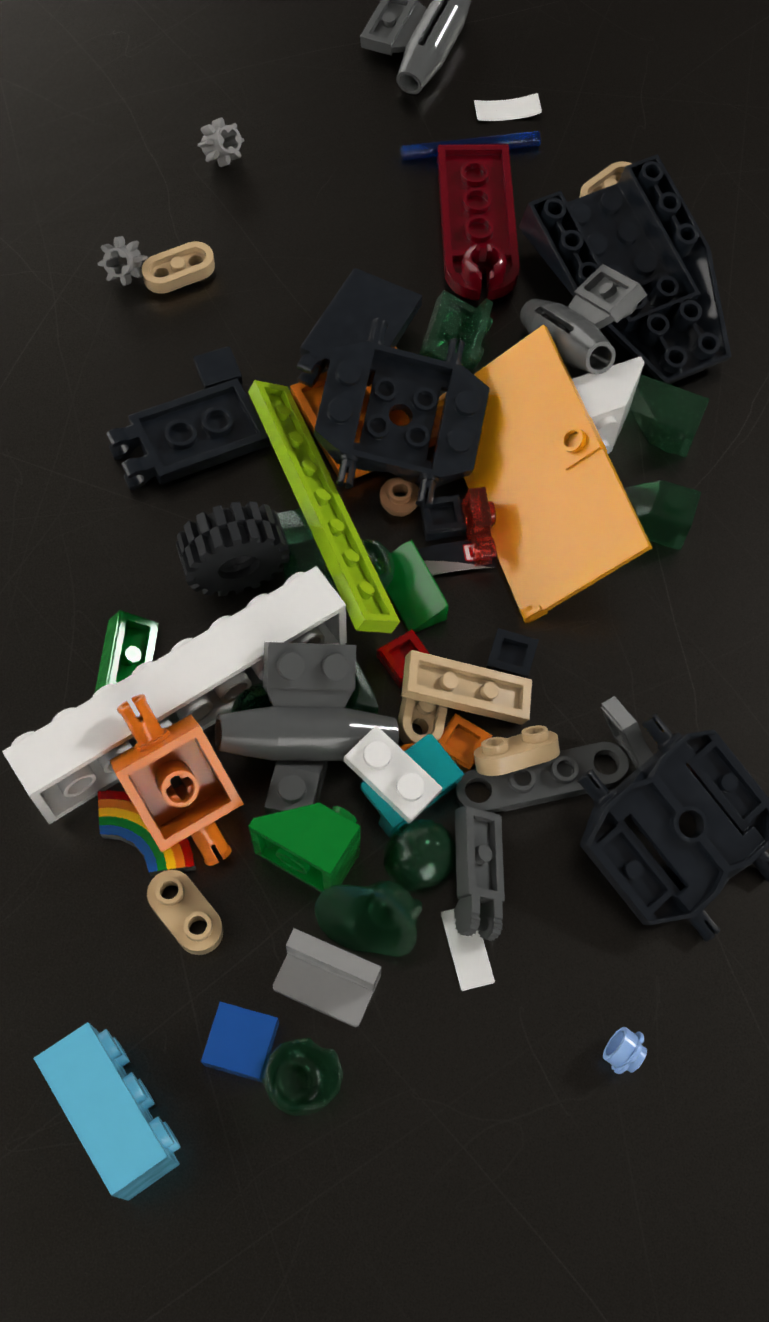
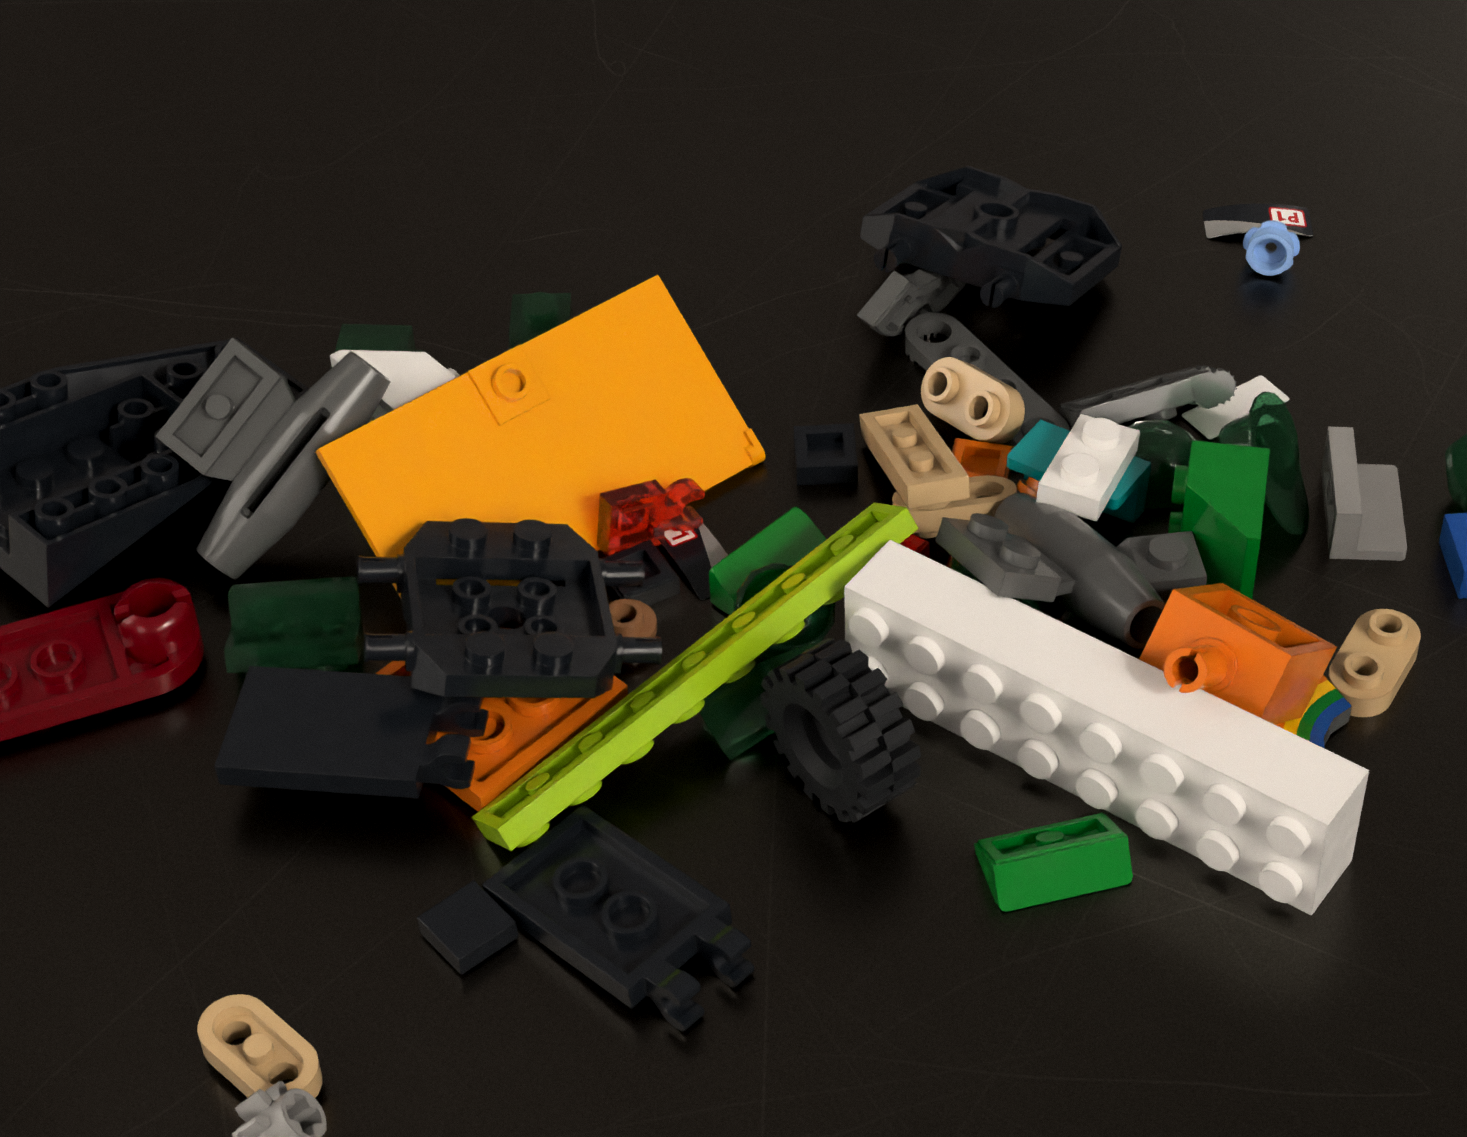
camera: 105 degrees left, 20 degrees down
none -> sticker [1202,203,1313,238]

